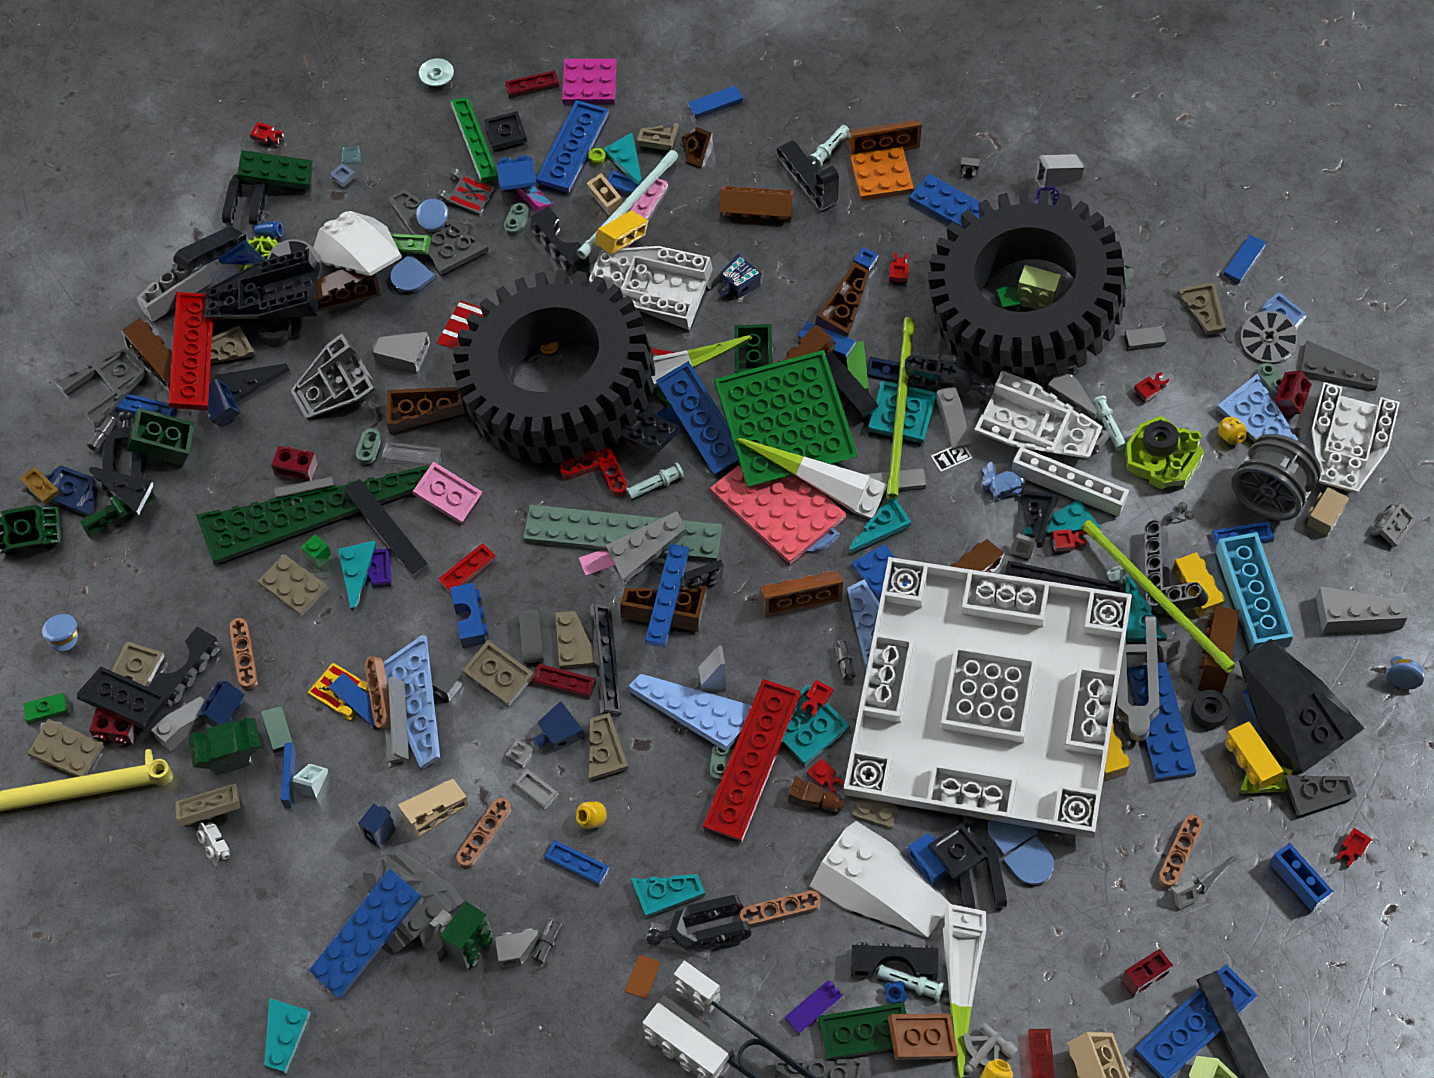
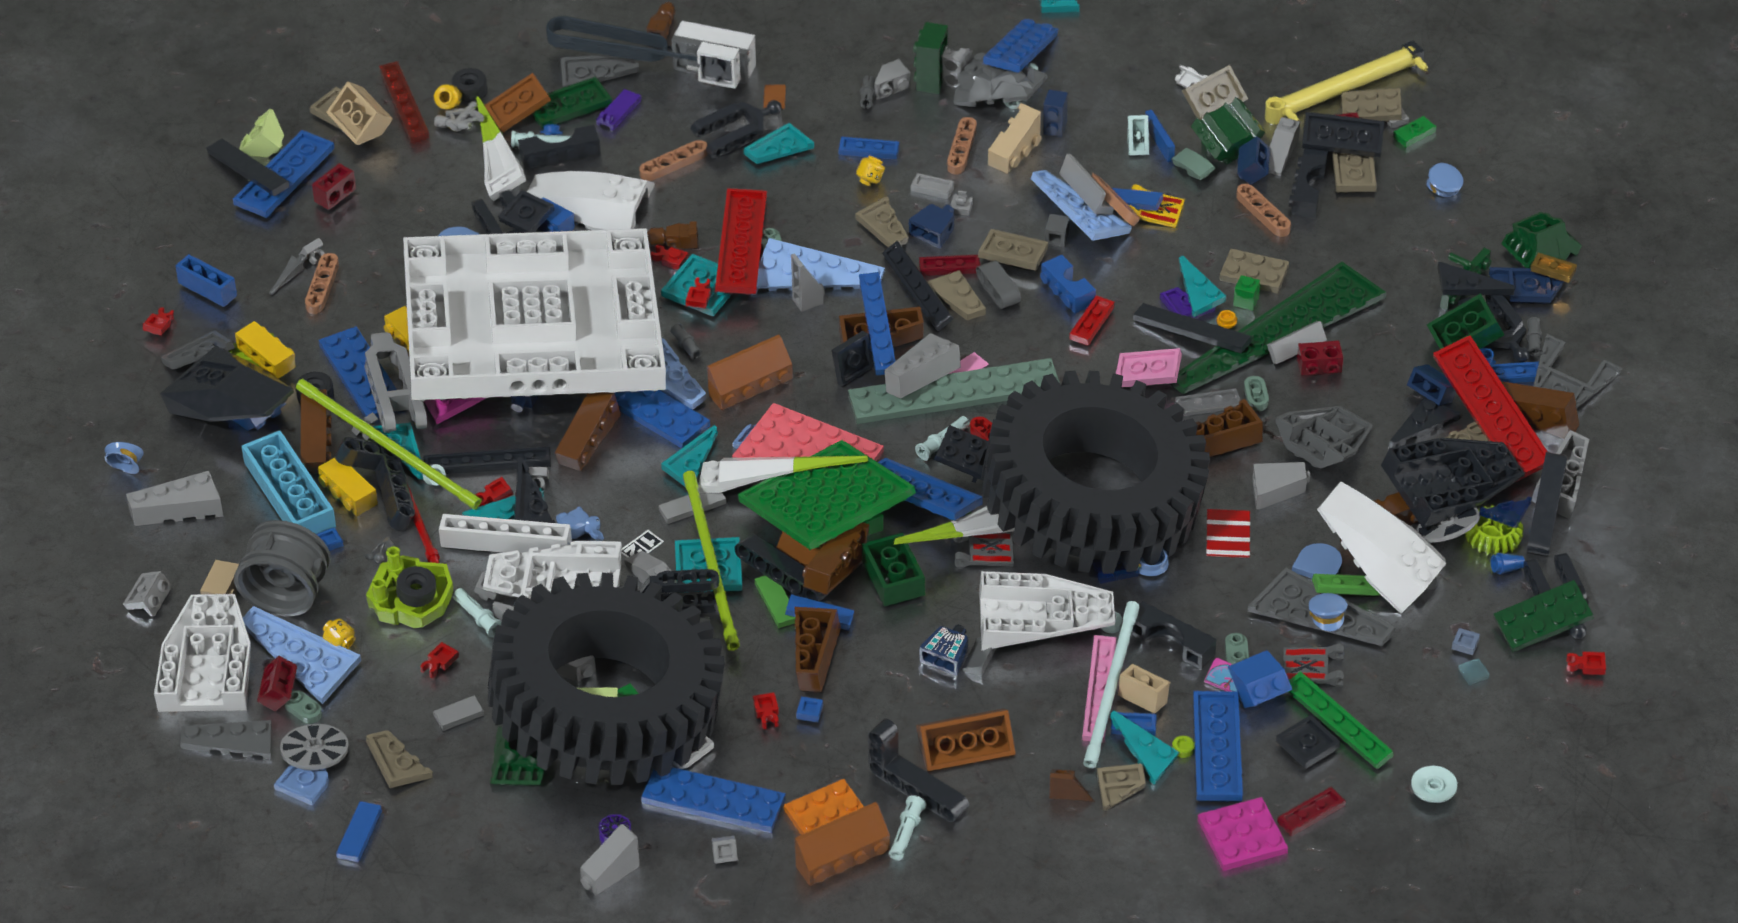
camera: 160 degrees right, 15 degrees down
yellow brick [595,210,648,254] -> none
blue tile [688,85,743,119] -> none
dark blue slope [867,356,900,382] -> none
none -> red bar [407,483,440,563]
none -> light orange plate [1217,310,1237,329]

